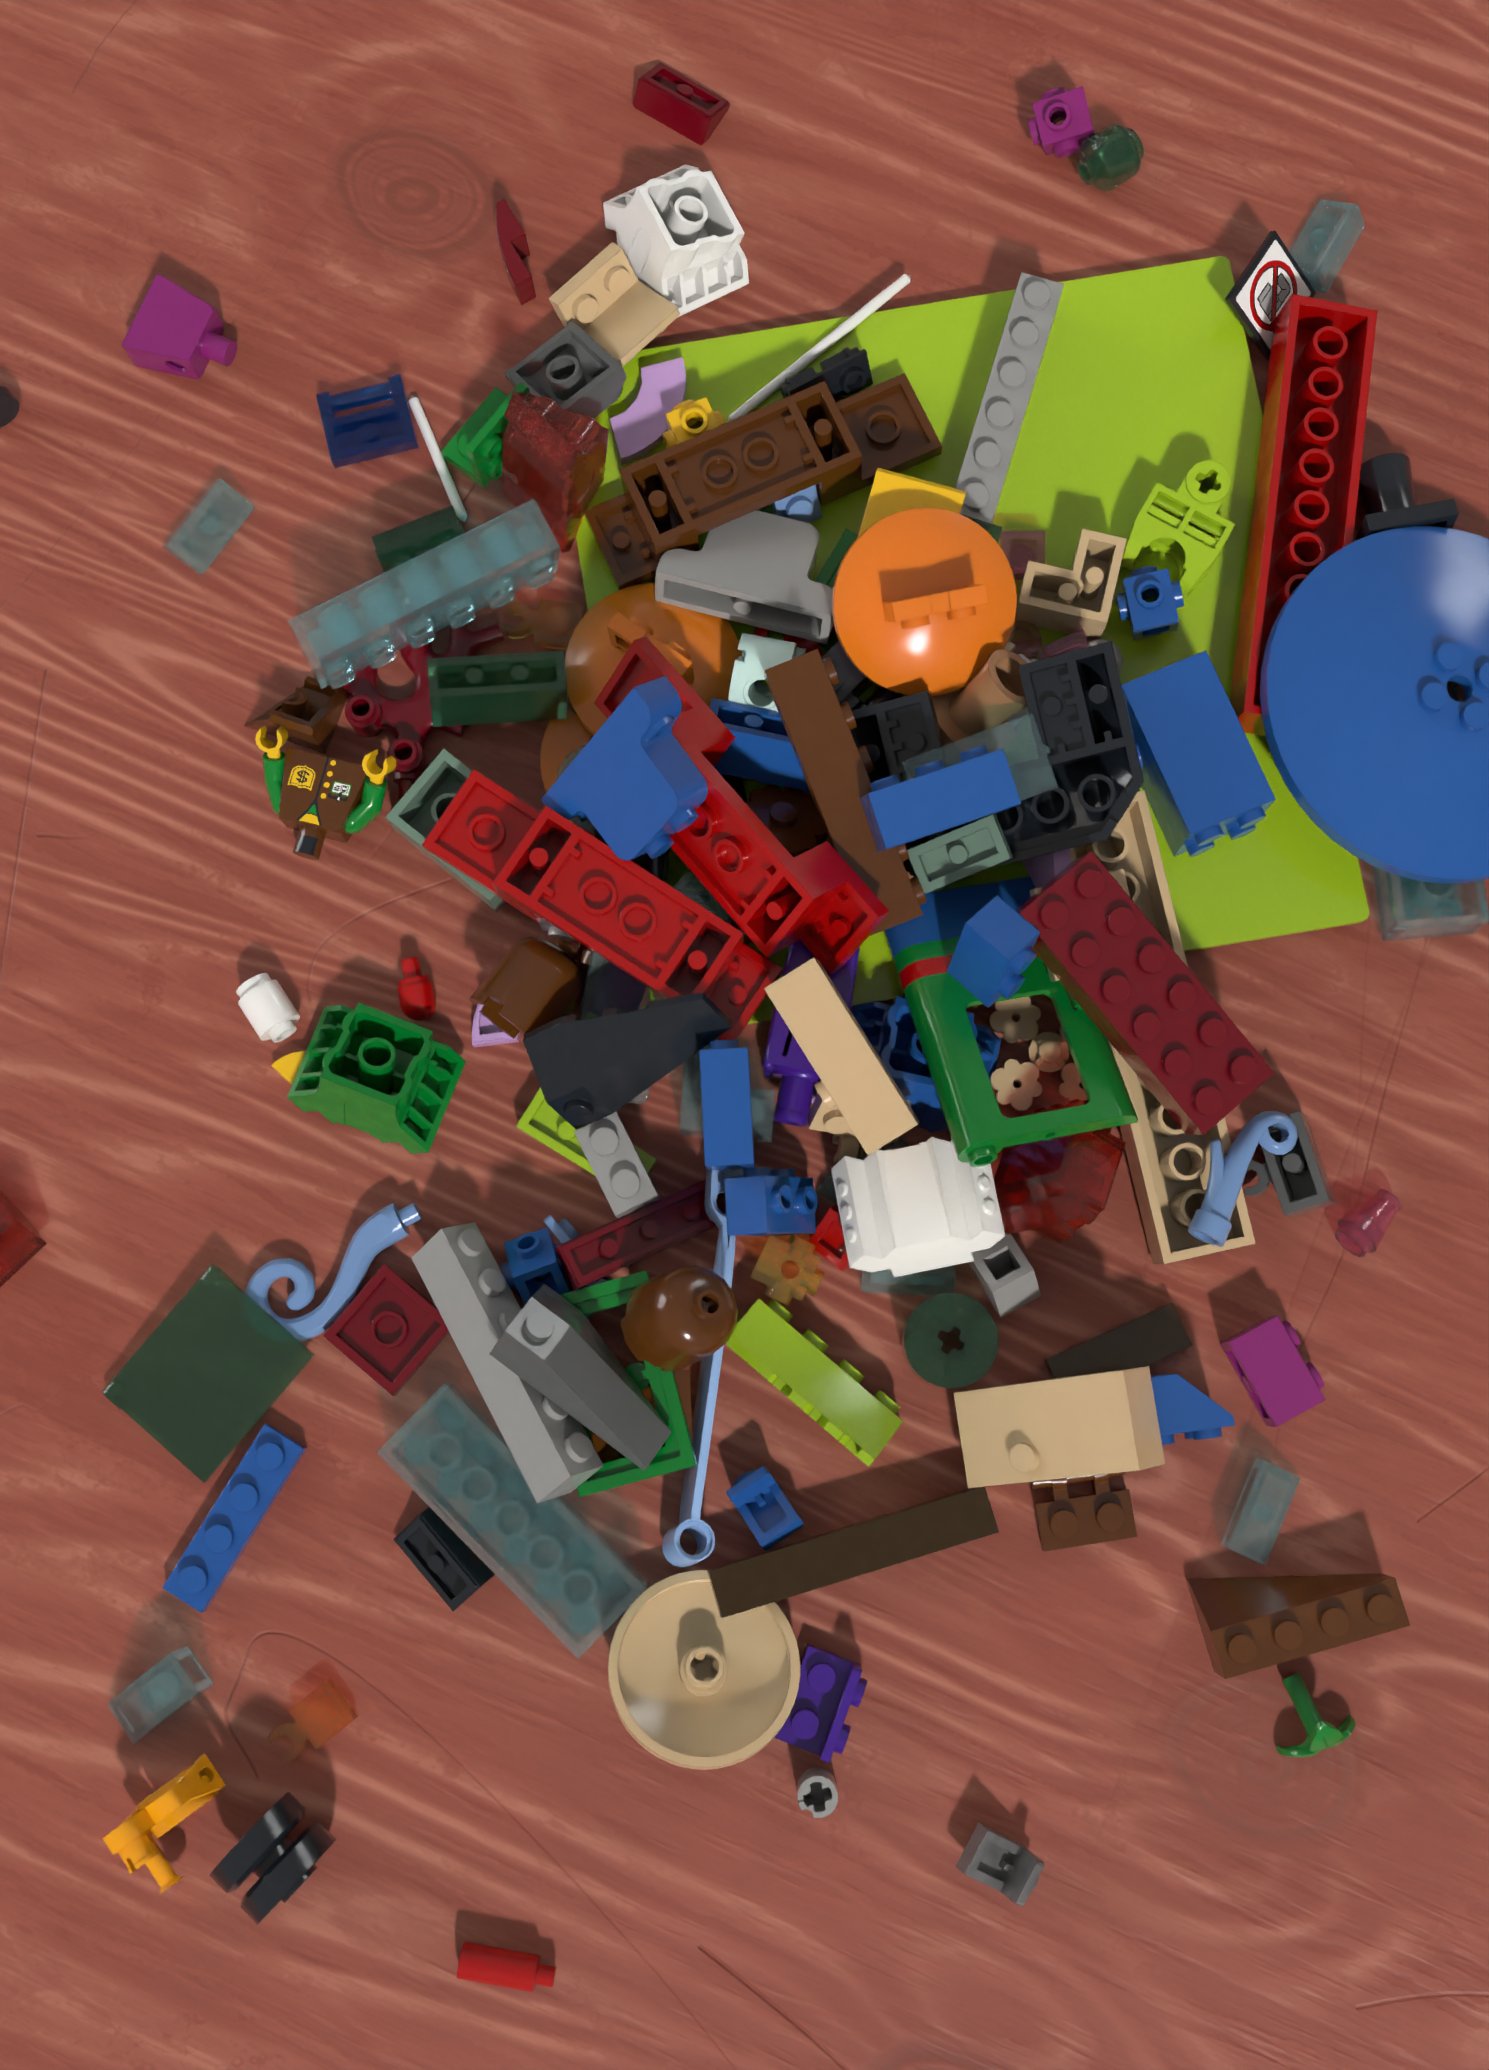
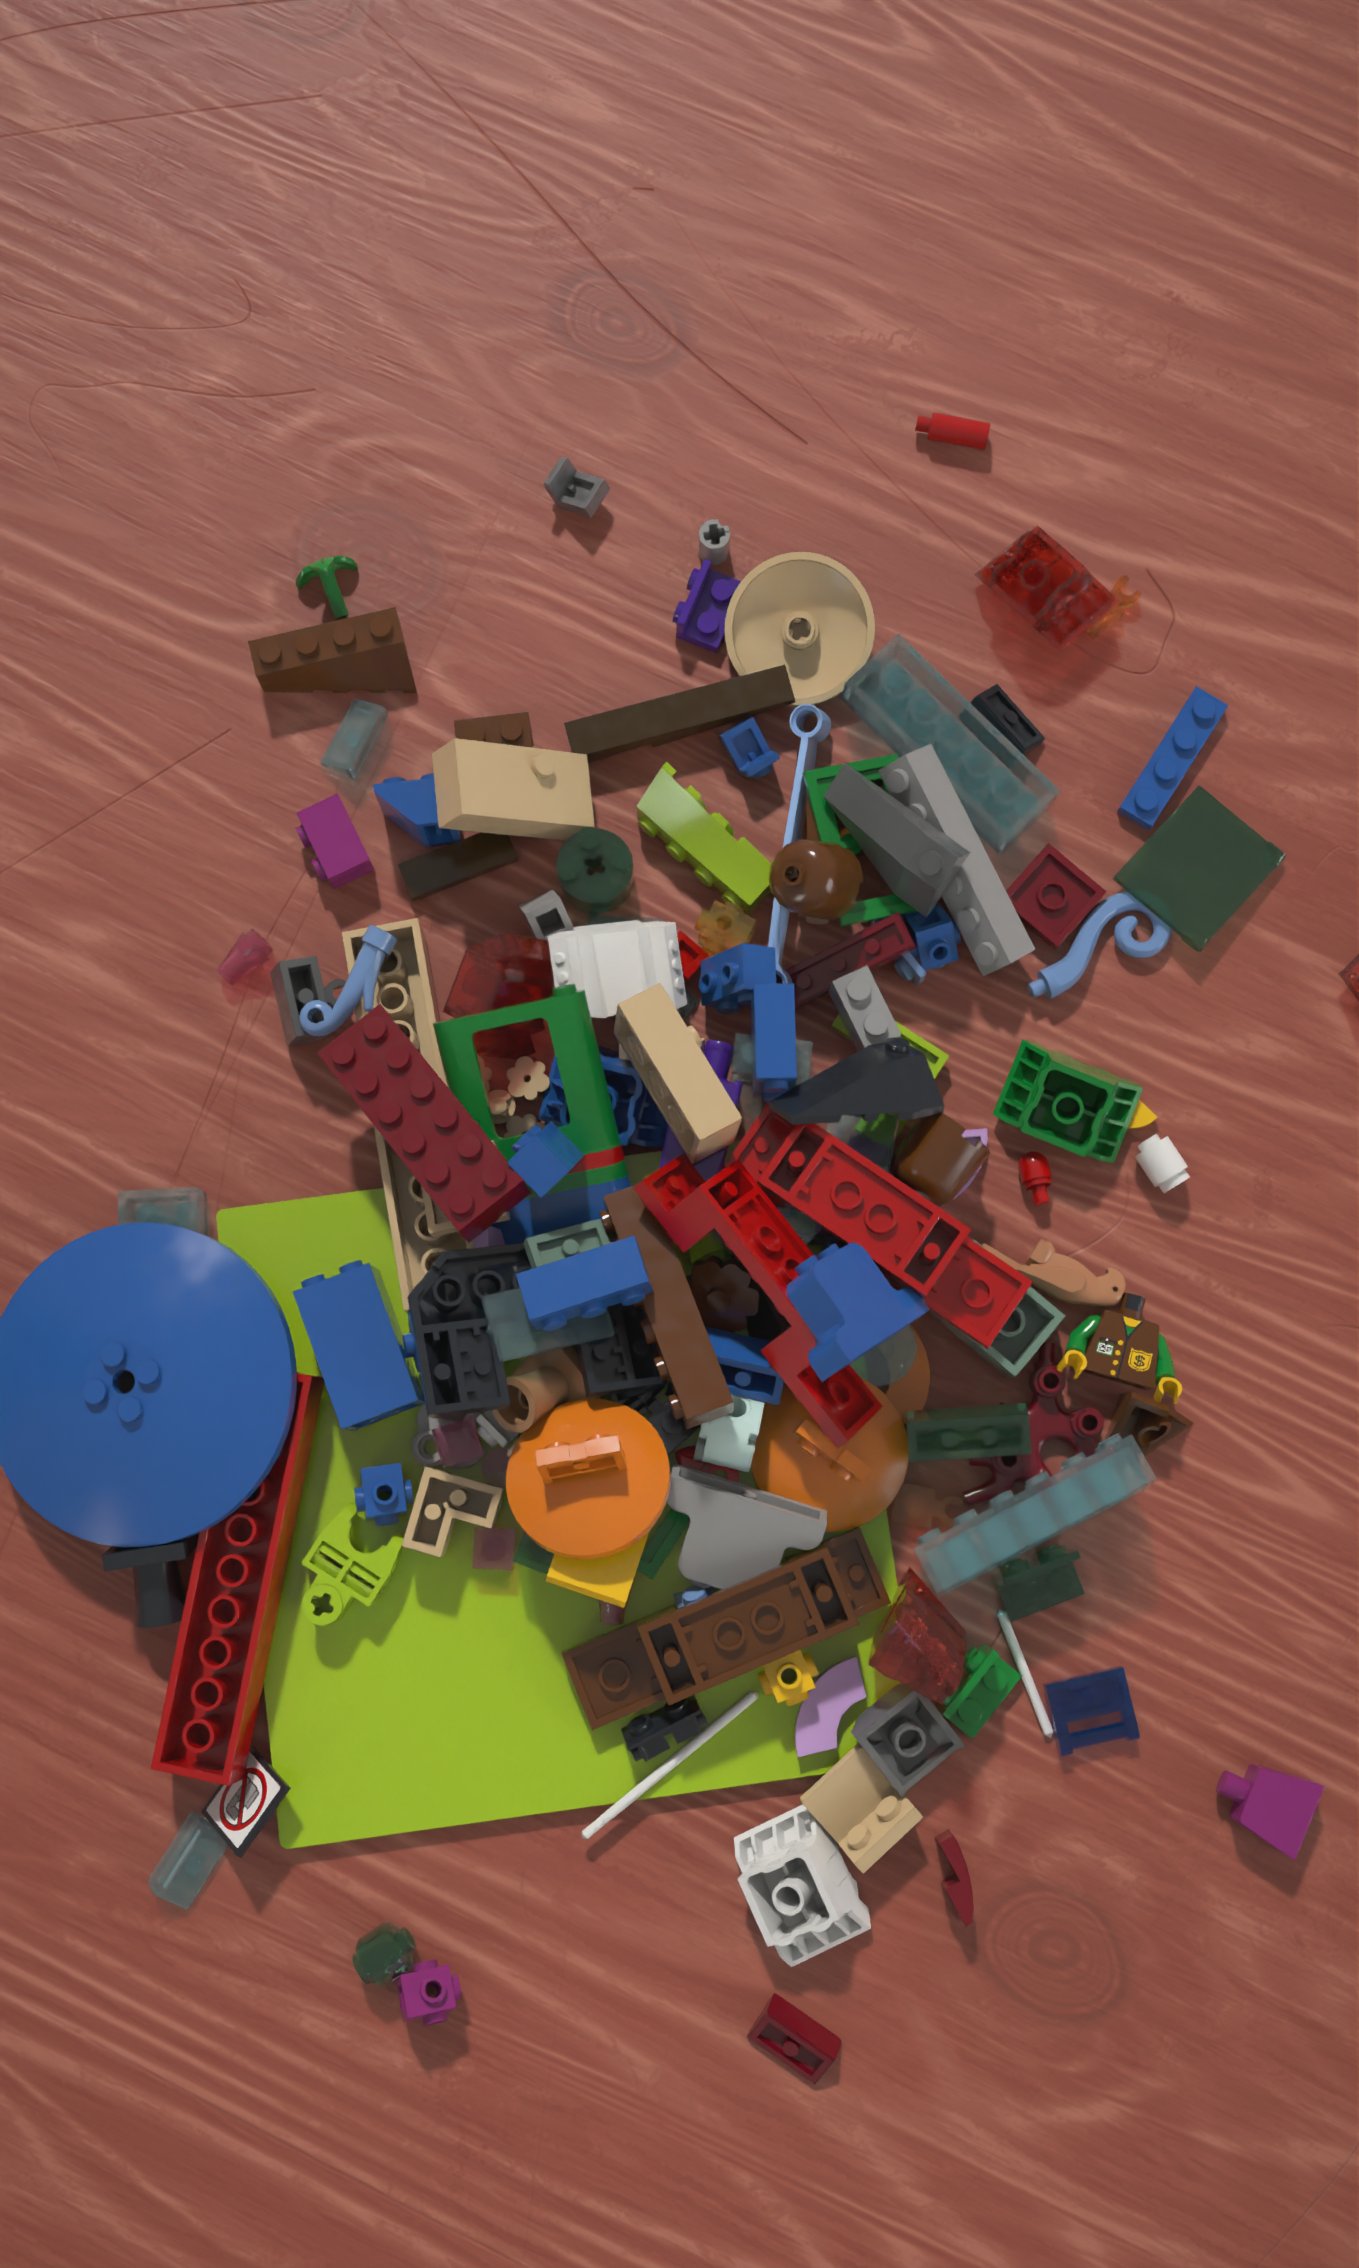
camera: 175 degrees right, 0 degrees up
light orange piece [102,1753,226,1895] -> none
clear light blue slope [107,1646,214,1744] -> none
clear light blue slope [162,478,255,575] -> none
black wheel [209,1792,336,1925] -> none
light grey brick [955,272,1064,533] -> none
none -> clear red slope [974,525,1119,651]
none -> nougat animal [982,1238,1126,1308]

